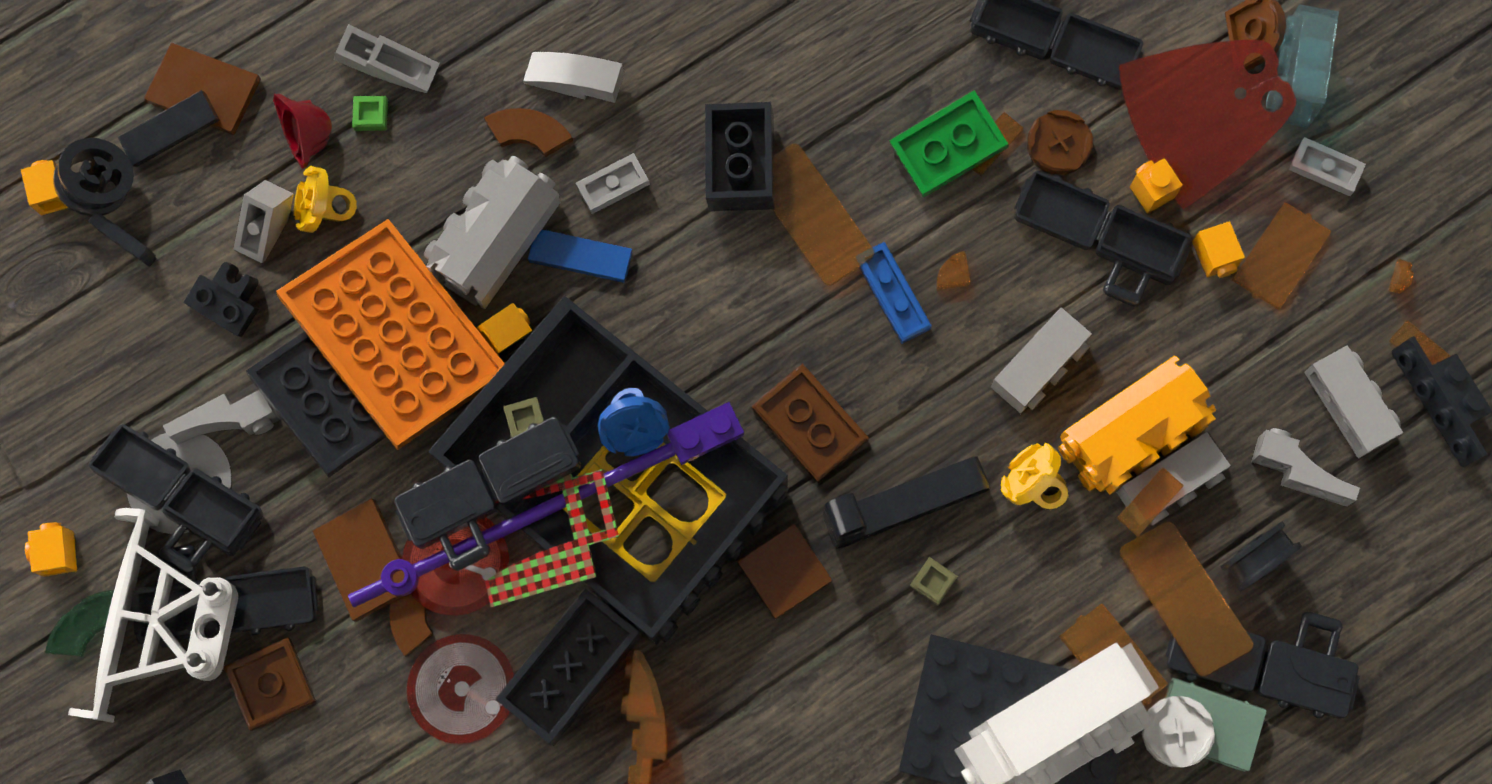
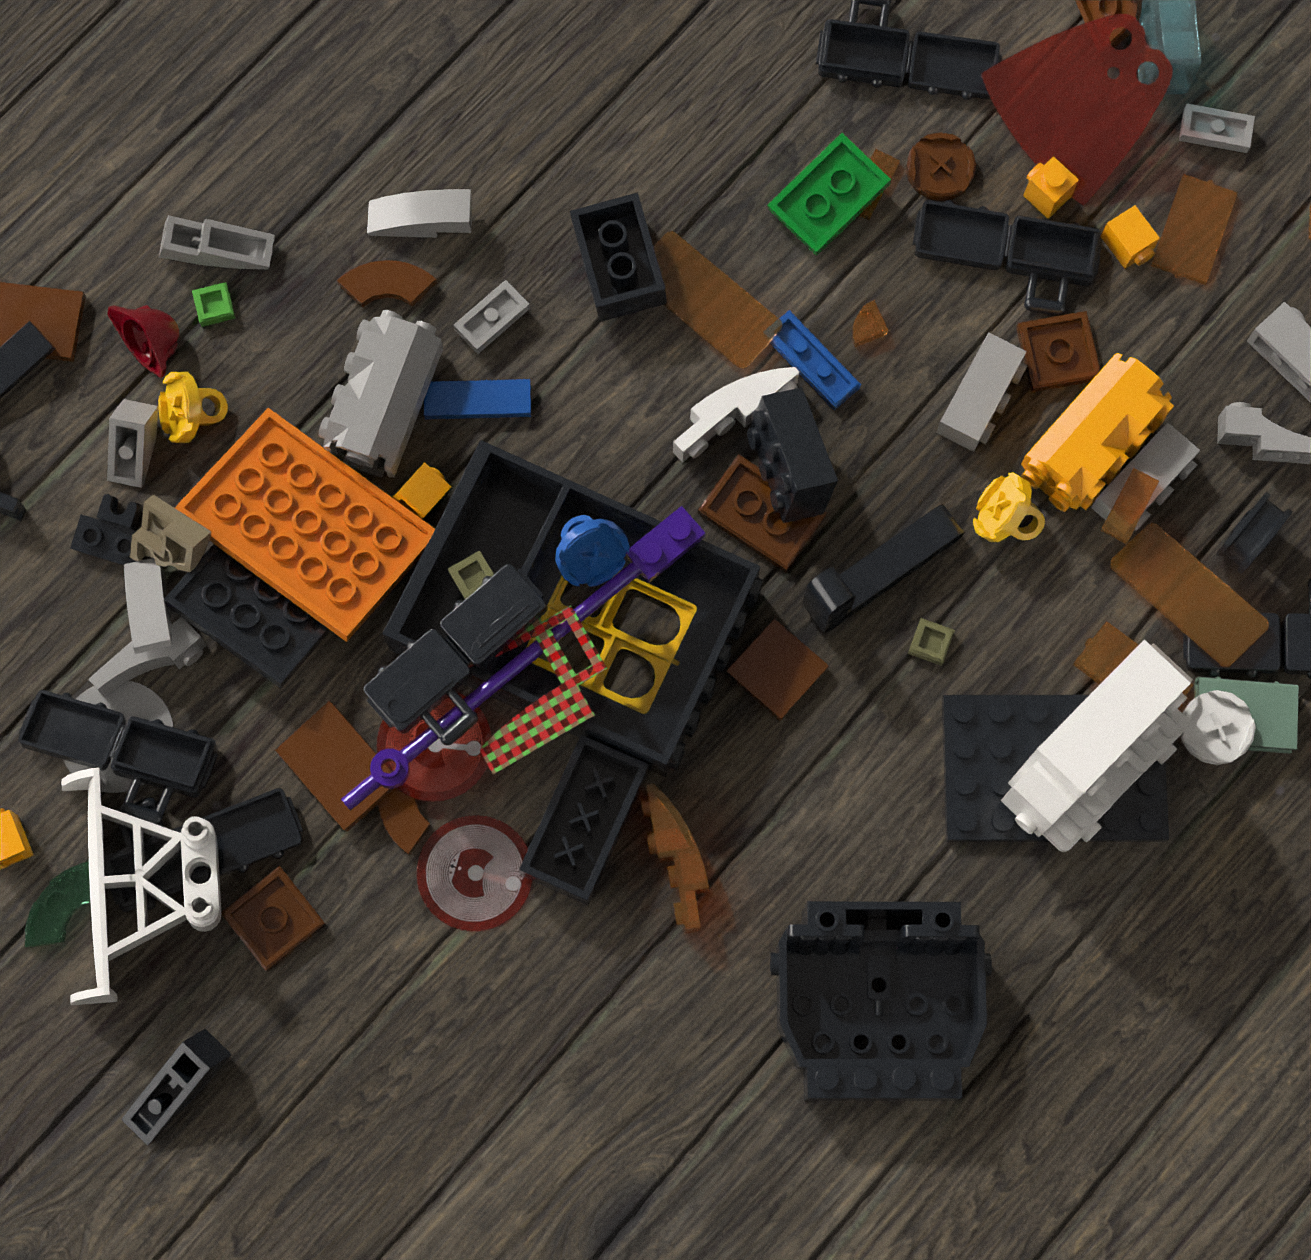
camera: 20 degrees left, 0 degrees up
none -> light grey slope [124,558,172,654]
none -> dark tan slope [130,495,211,572]
none -> white slope [673,367,799,462]
none -> black brick [747,387,838,523]
none -> reddish brown tile [1016,311,1101,393]

